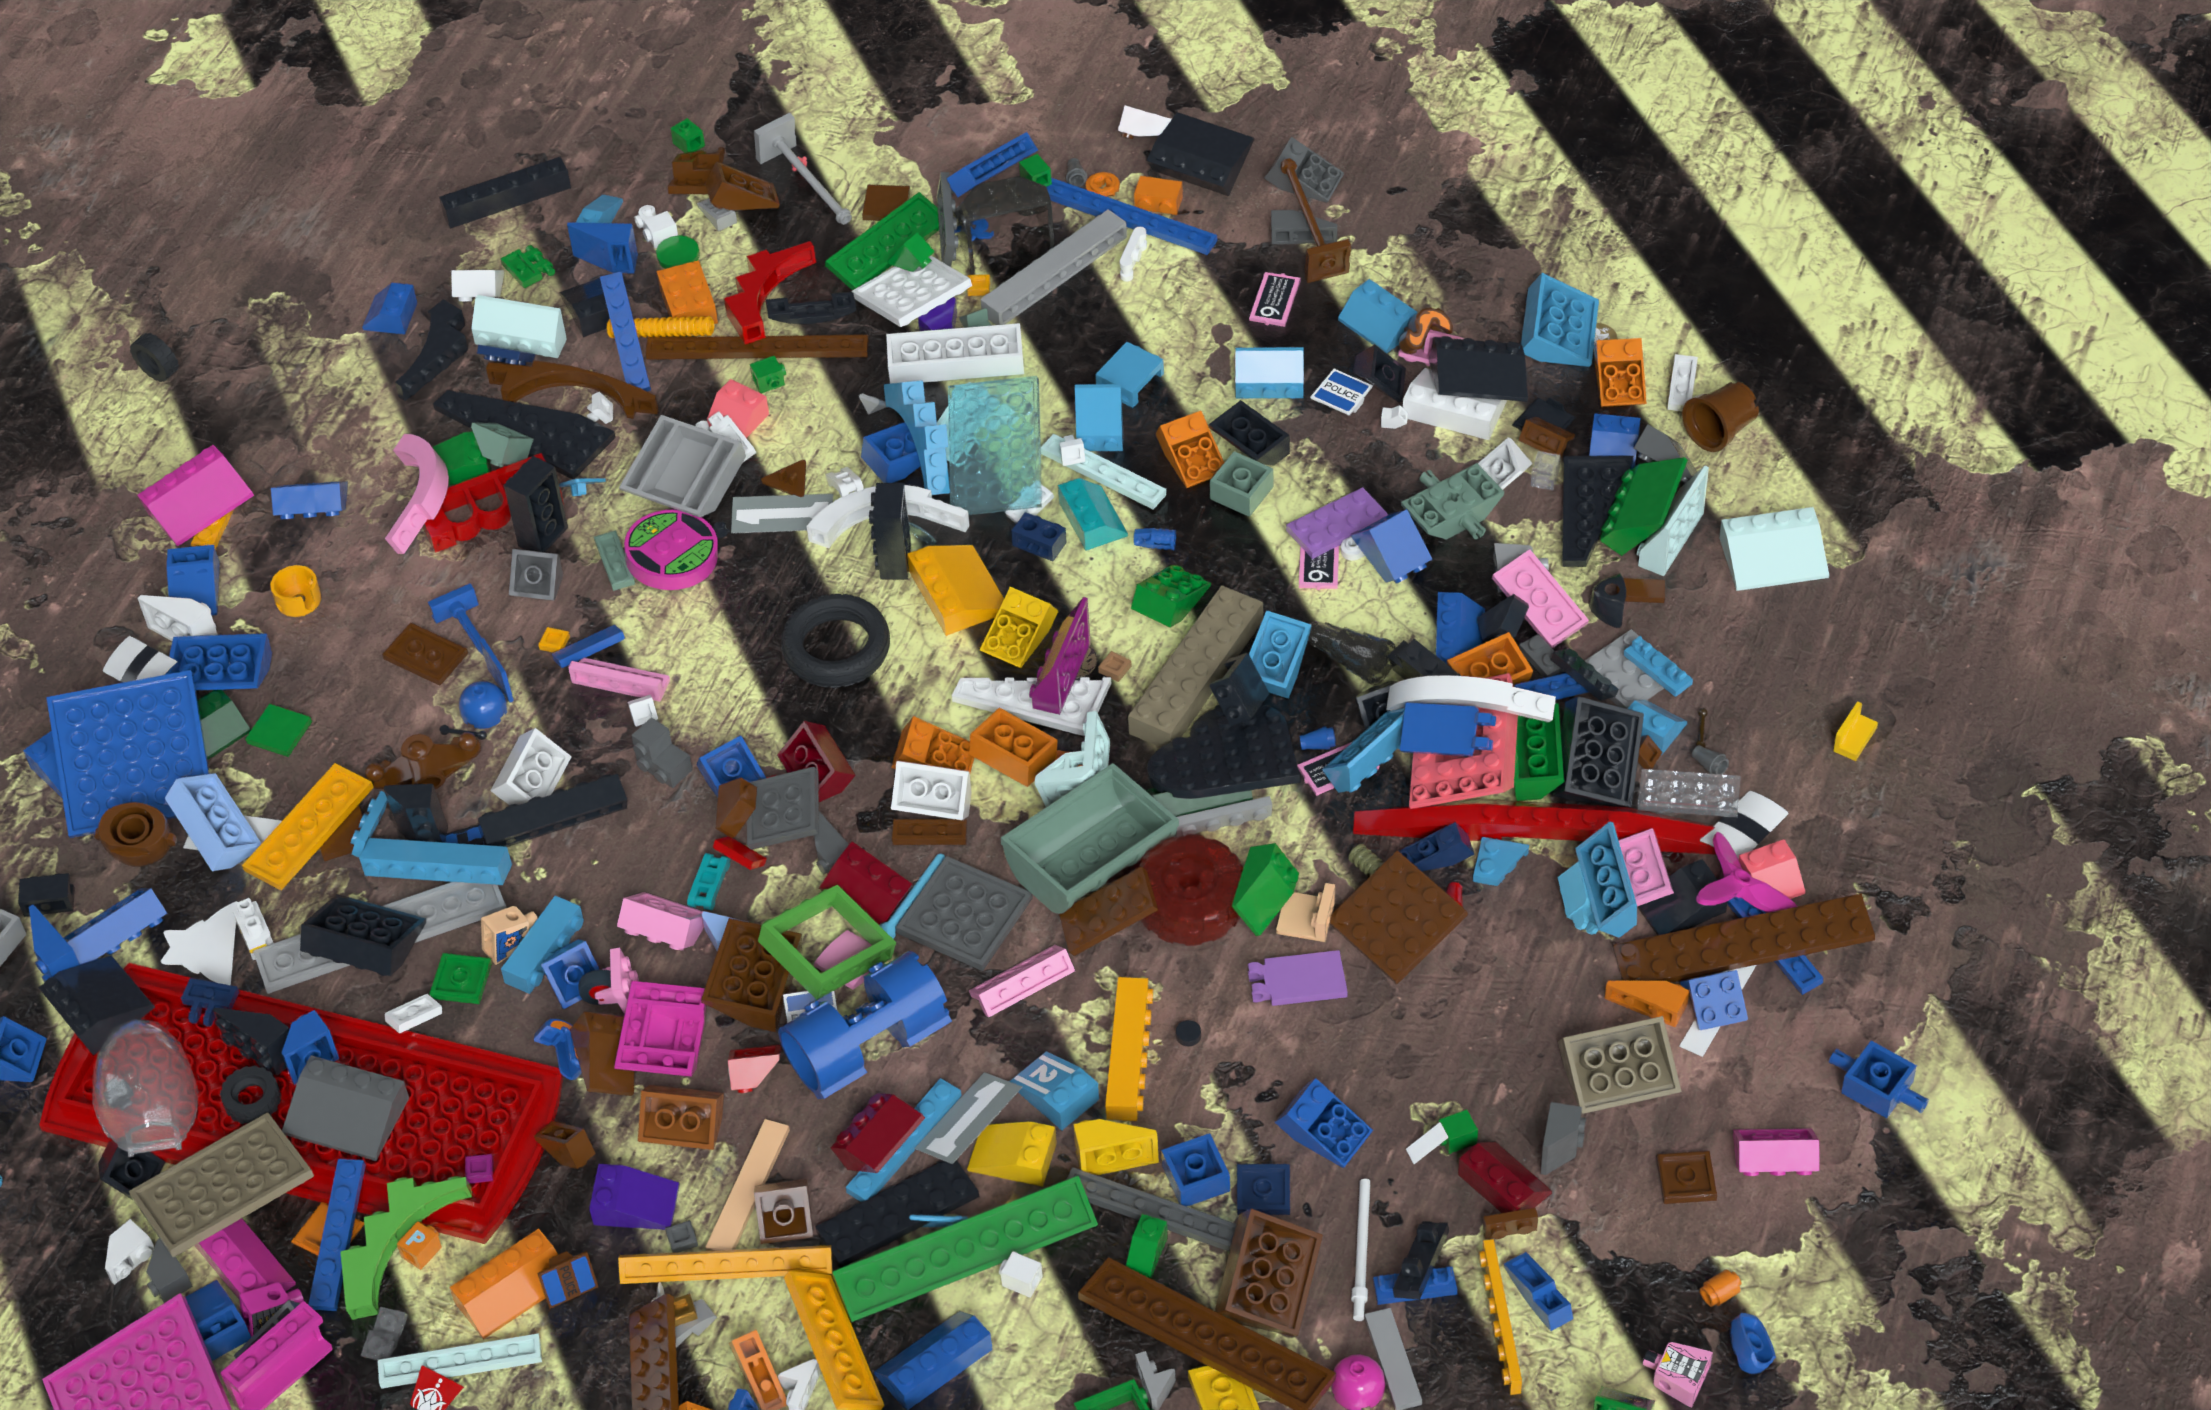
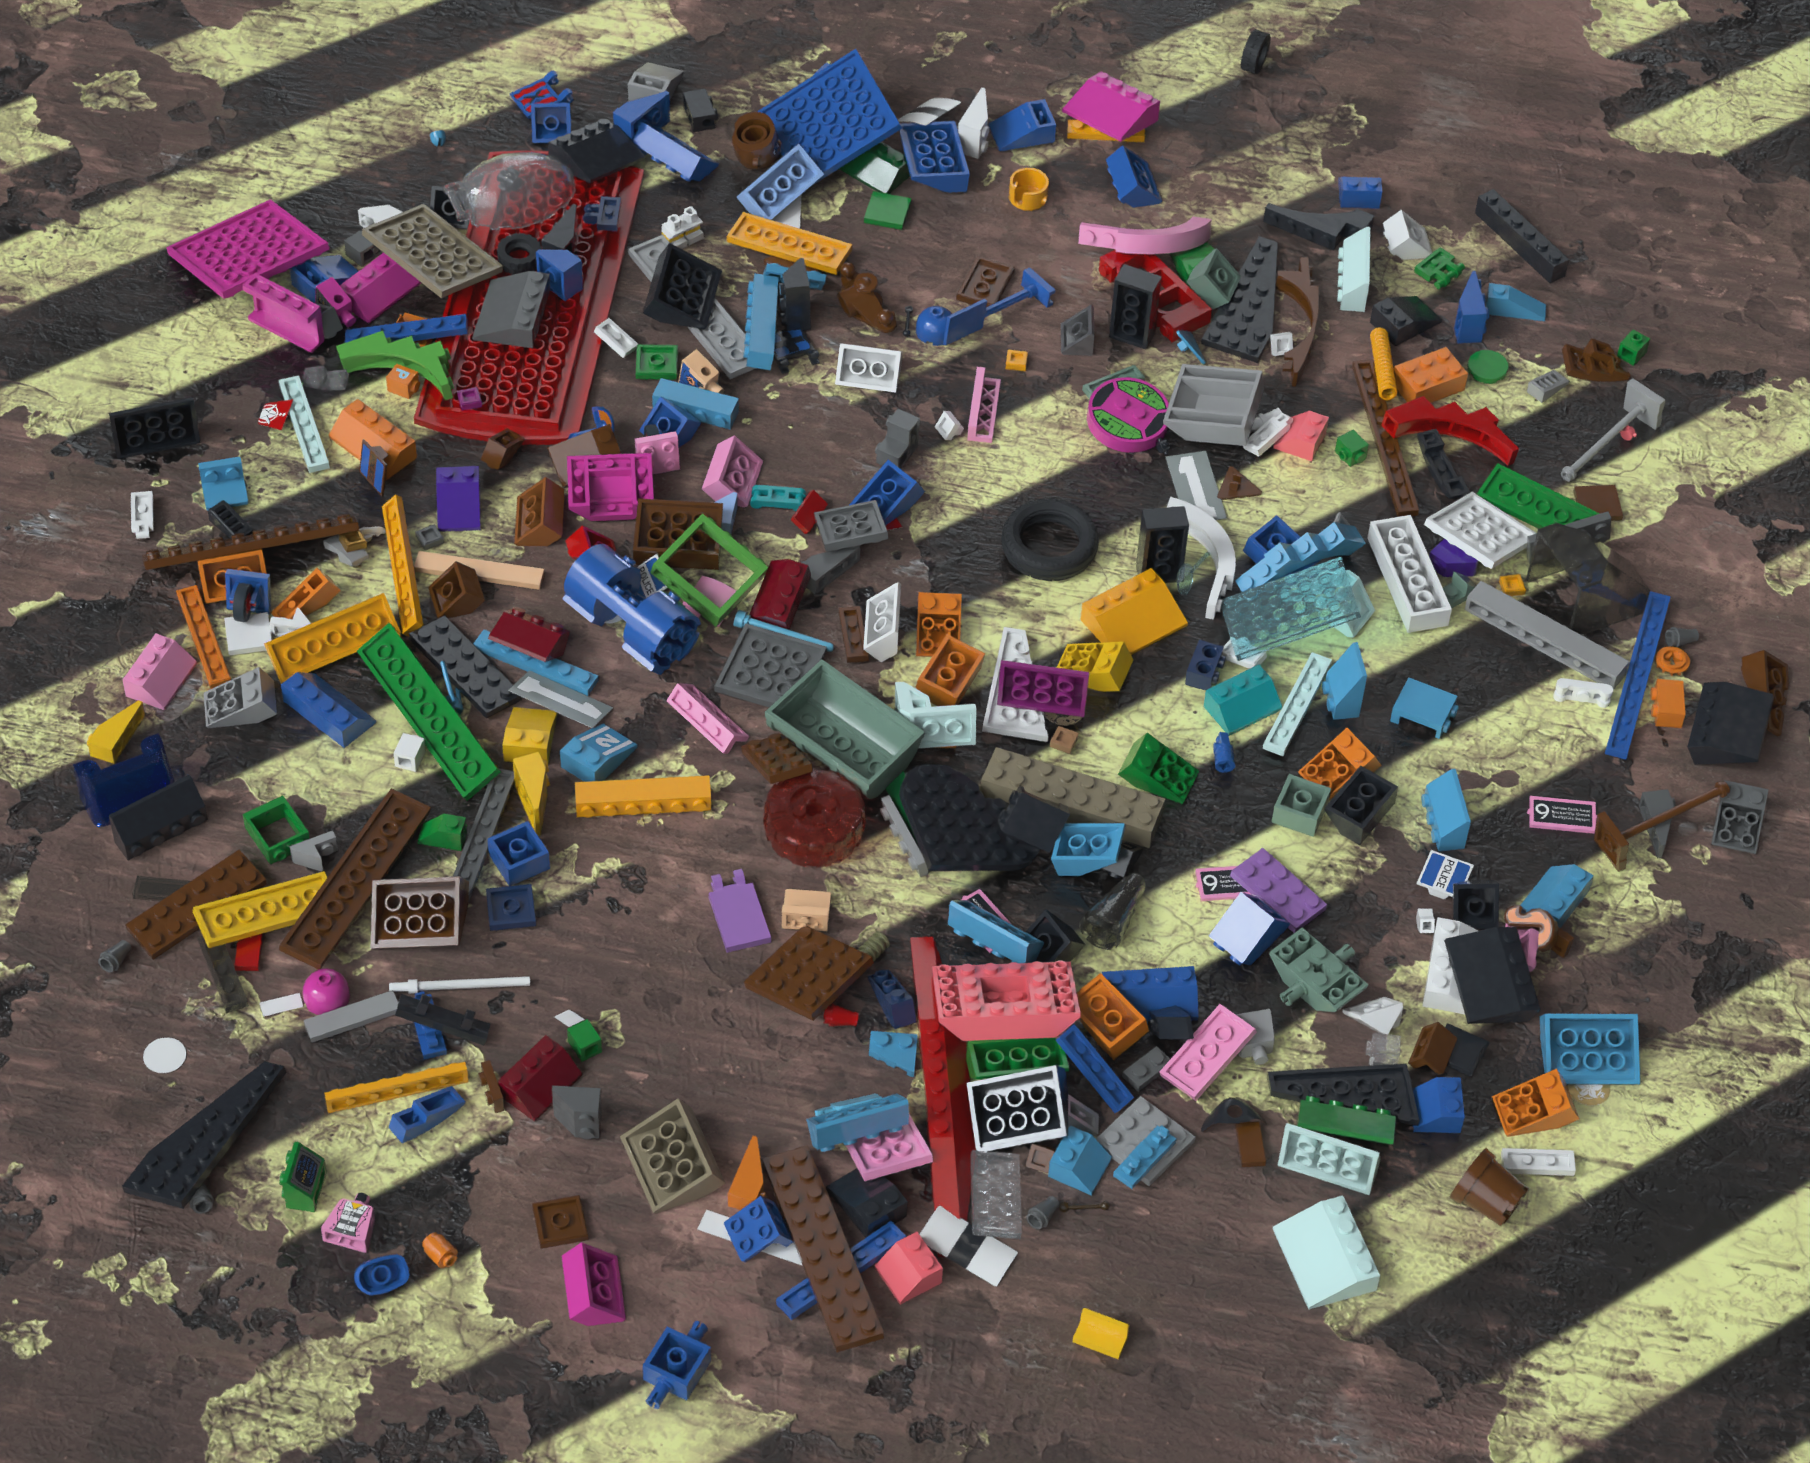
camera: 75 degrees right, 0 degrees up
white sticker [161,901,238,985] -> none
dark blue plate [477,345,535,366] -> none
black brick [478,774,627,847] -> none
blue tile [552,625,625,668] -> none
blue plate [600,272,651,391] -> none
white brick [634,205,678,248] -> none
reddish brown slope [705,161,780,210] -> none
reddish brown slope [715,778,757,838] -> none
dark red slope [777,721,856,802] -> none
white plate [826,467,864,497] -> none
green slope [887,232,935,272] -> none
blue brick [947,132,1038,197] -> none
green brick [1019,154,1052,193] -> none
white tile [1059,435,1085,466] -> none
black tile [1176,1020,1201,1047] -> none
green slope [1232,843,1299,936] -> none
blue slope [1275,1078,1373,1168] -> none
blue cone [1300,726,1336,750] -> none
white arch [1386,676,1556,722] -> none
black arch [1387,639,1461,680] -> none
blue tile [1400,703,1496,757] -> none
black plate [1550,648,1619,701] -> none
dark grey slope [1634,424,1697,483] -> none
dark pink piece [1696,832,1798,913] -> none

